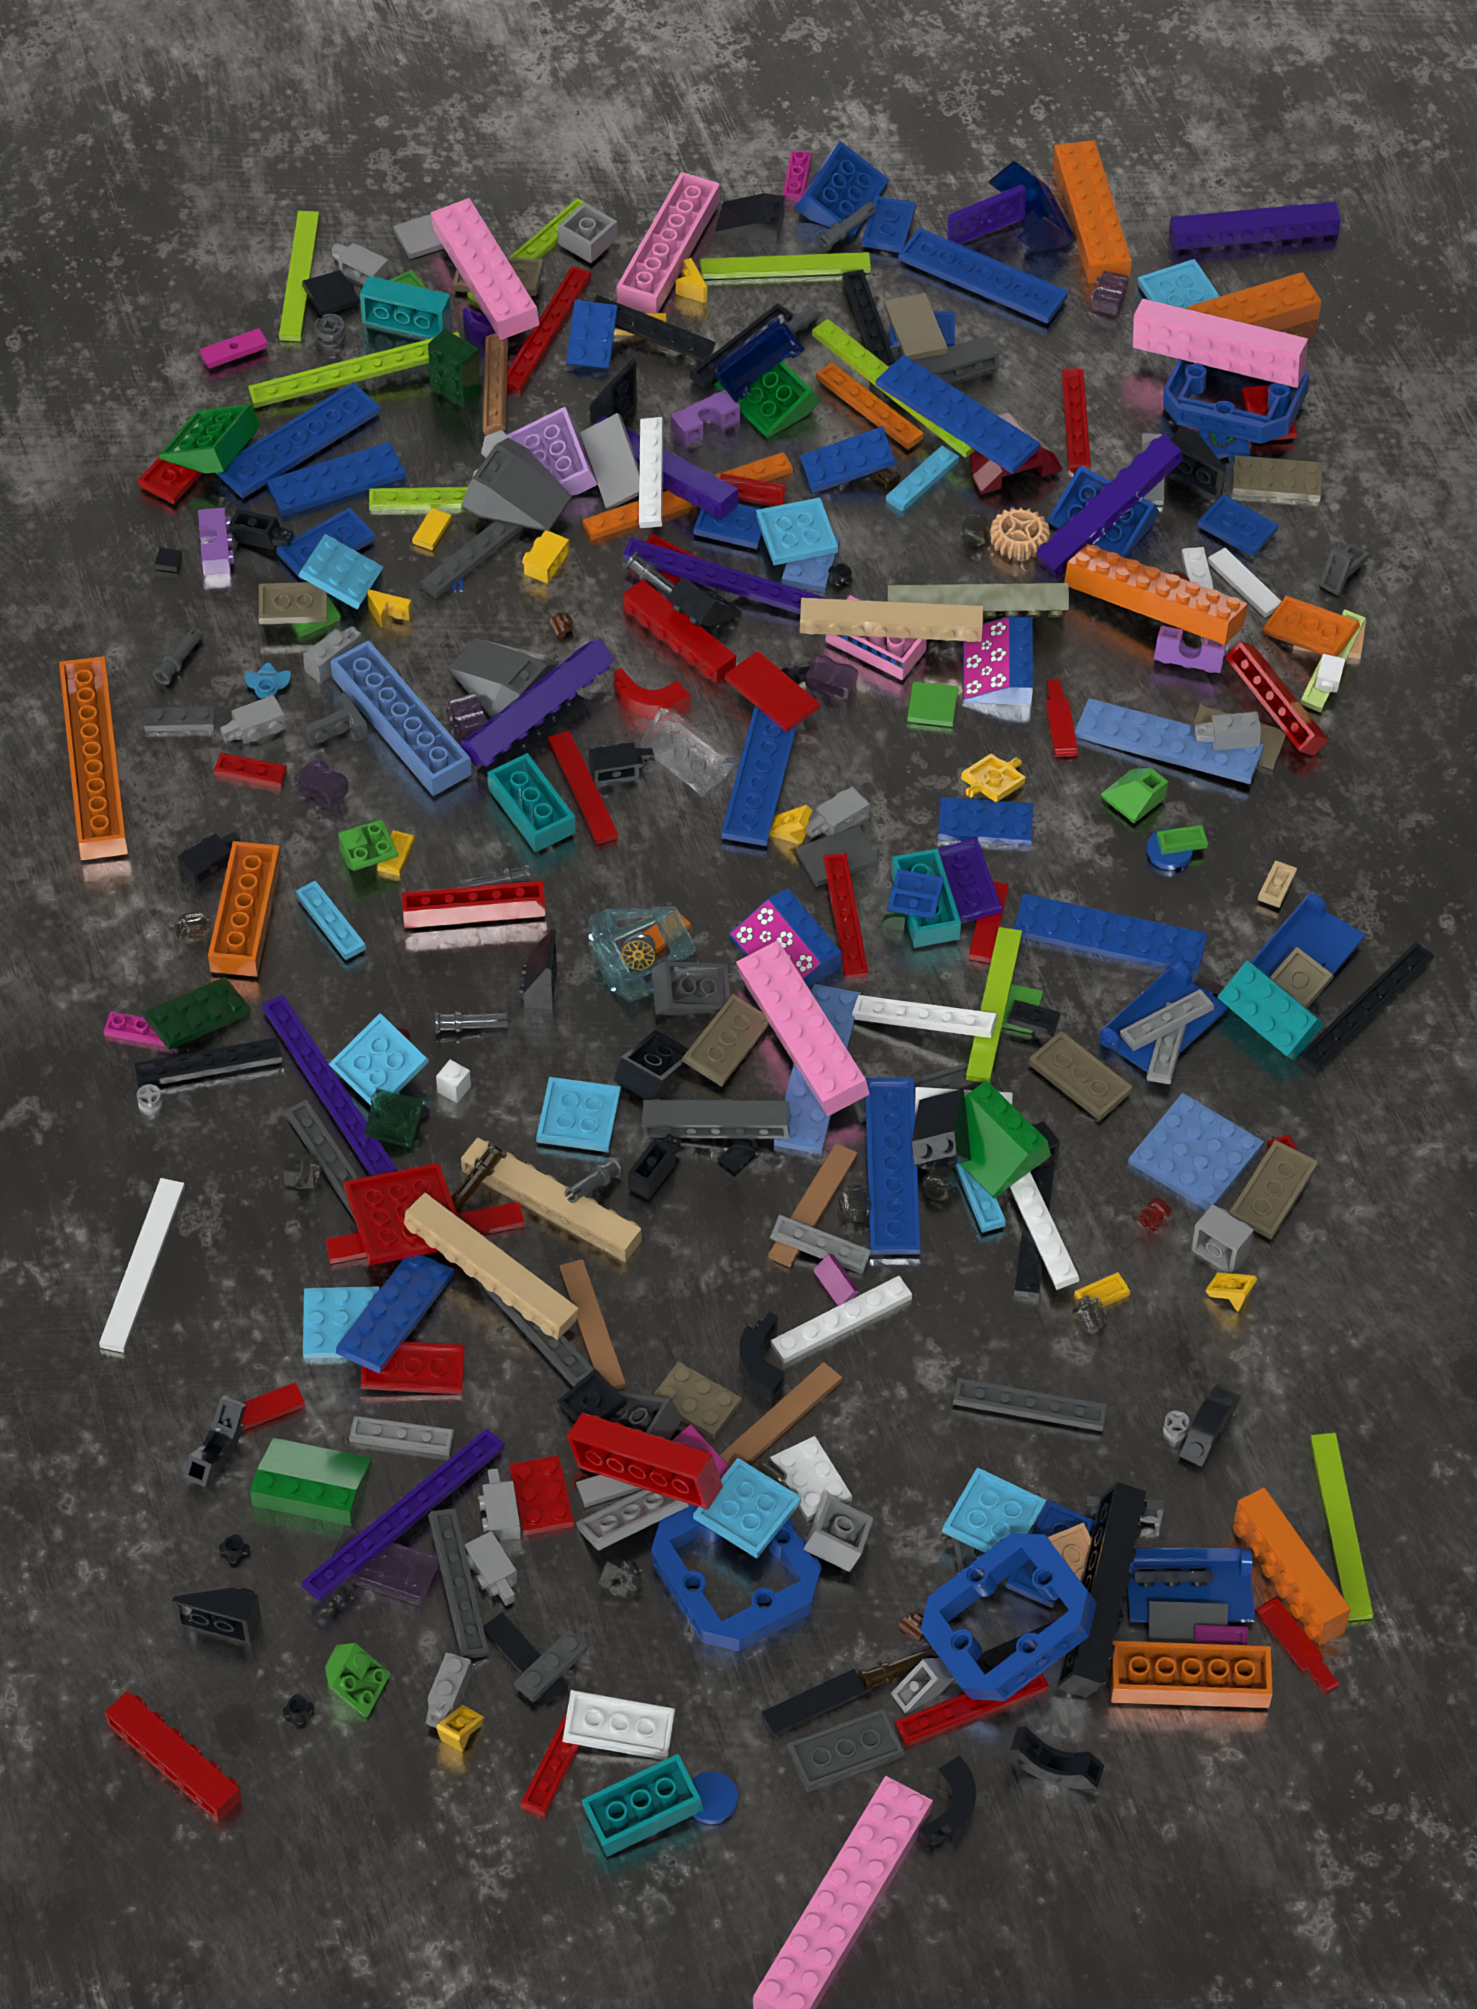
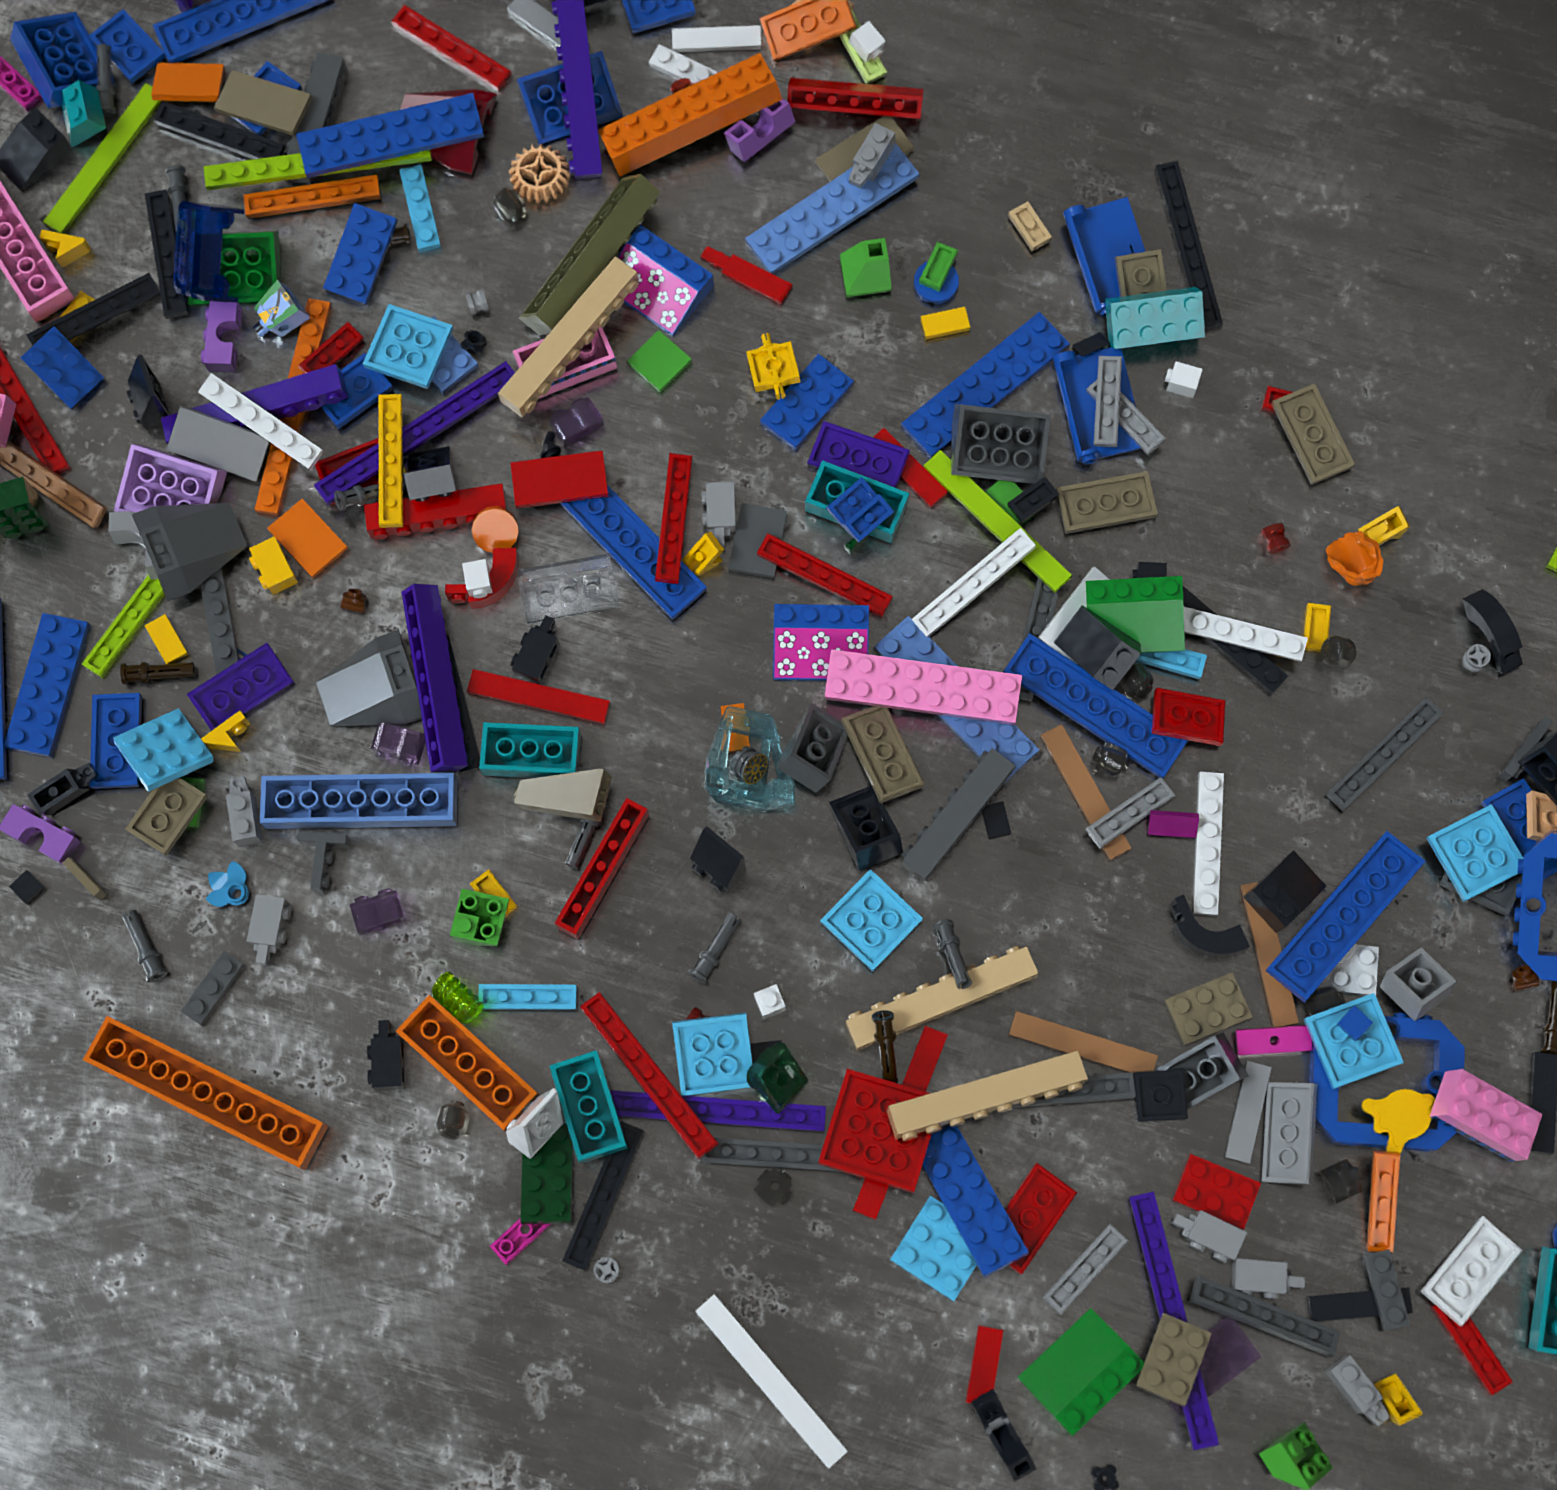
camera: 50 degrees left, 20 degrees up
red tile [214,753,287,788] -> none
red brick [567,1413,723,1510] -> none
black hinge [628,1134,681,1200] -> none
medium blue plate [1128,1093,1264,1211] -> none
light grey brick [1191,1204,1254,1274] -> none
none -> teal slope [62,80,106,147]
none -> dark tan tile [62,857,106,901]
none -> dark brown pin [120,662,195,685]
none -> orange tile [151,63,225,102]
none -> dark purple tile [187,642,294,731]
none -> torso [253,280,311,337]
none -> orange tile [267,498,348,579]
none -> yellow tile [378,394,403,528]
none -> clear neon green piece [431,971,484,1024]
none -> white brick [462,559,493,598]
none -> light grey wheel [465,289,489,316]
none -> orange tile [472,506,519,553]
none -> white slope [506,1088,563,1159]
none -> slope [514,769,612,822]
none -> teal brick [549,1050,628,1164]
none -> red tile [580,992,718,1160]
none -> red tile [655,453,692,584]
none -> yellow tile [920,307,970,340]
none -> dark grey slope [951,404,1051,484]
none -> dark tan plate [1136,1313,1212,1407]
none -> red tile [1152,688,1226,746]
none -> white brick [1165,361,1202,398]
none -> black slope [1243,850,1326,933]
none -> blue plate [1266,831,1426,1003]
none -> orange hair [1325,531,1383,586]
none -> blue tile [1336,1005,1373,1041]
none -> yellow tile [1361,1089,1435,1153]
none -> orange tile [1367,1151,1400,1253]
none -> bright pink brick [1430,1069,1543,1161]

